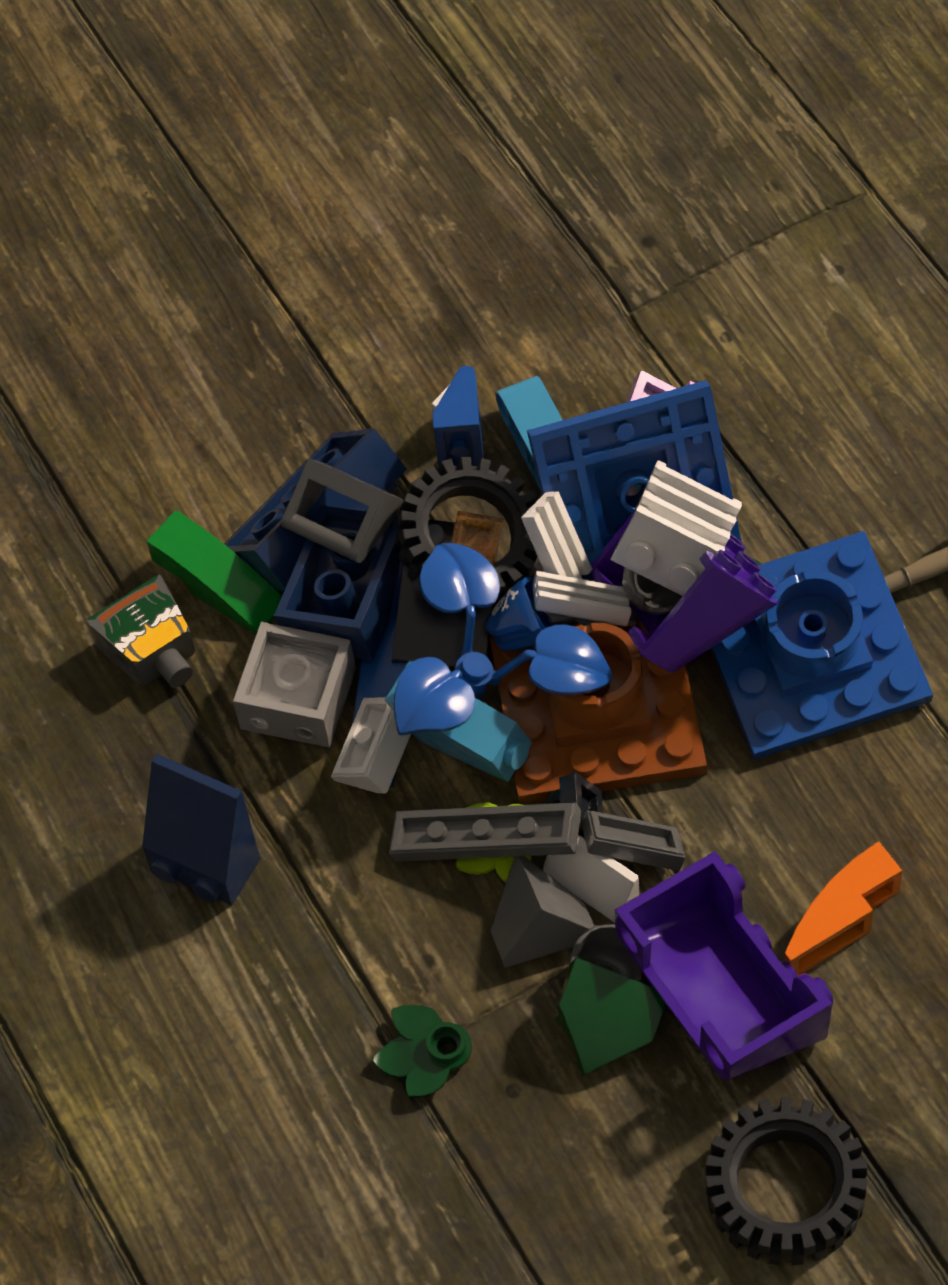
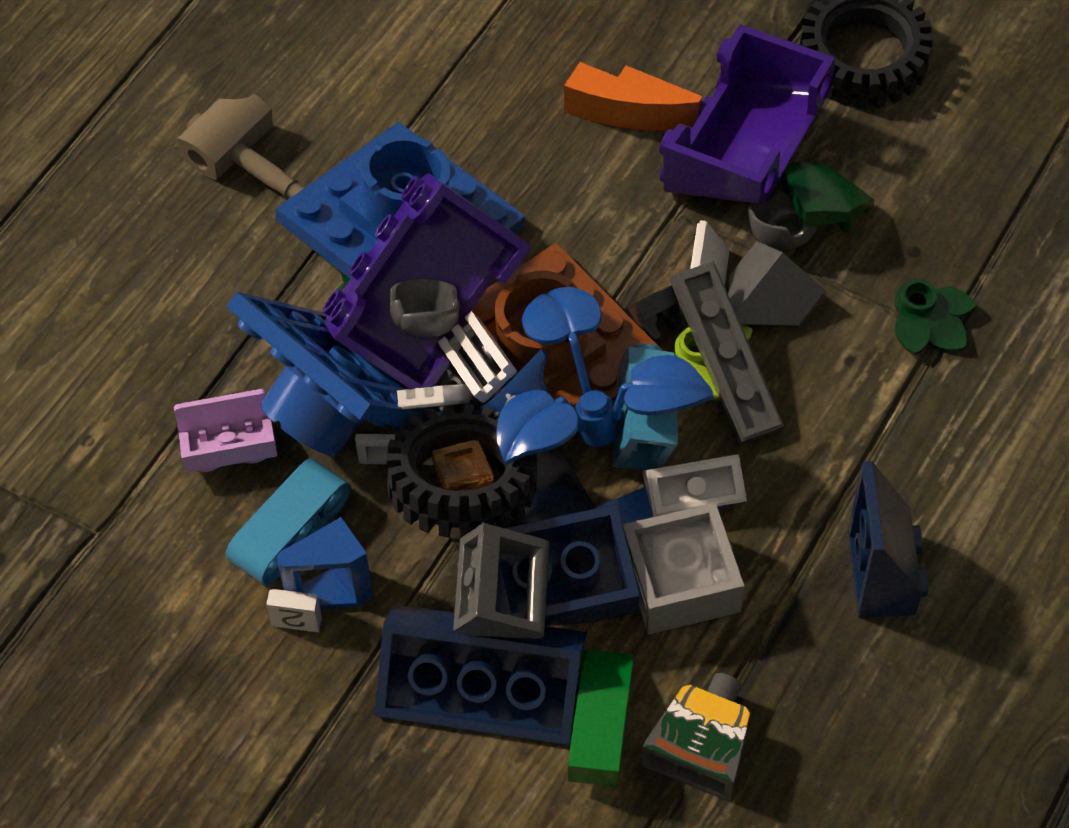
camera: 125 degrees left, 0 degrees up
dark grey tile [582,811,686,871] -> none
white plate [611,460,742,596] -> none

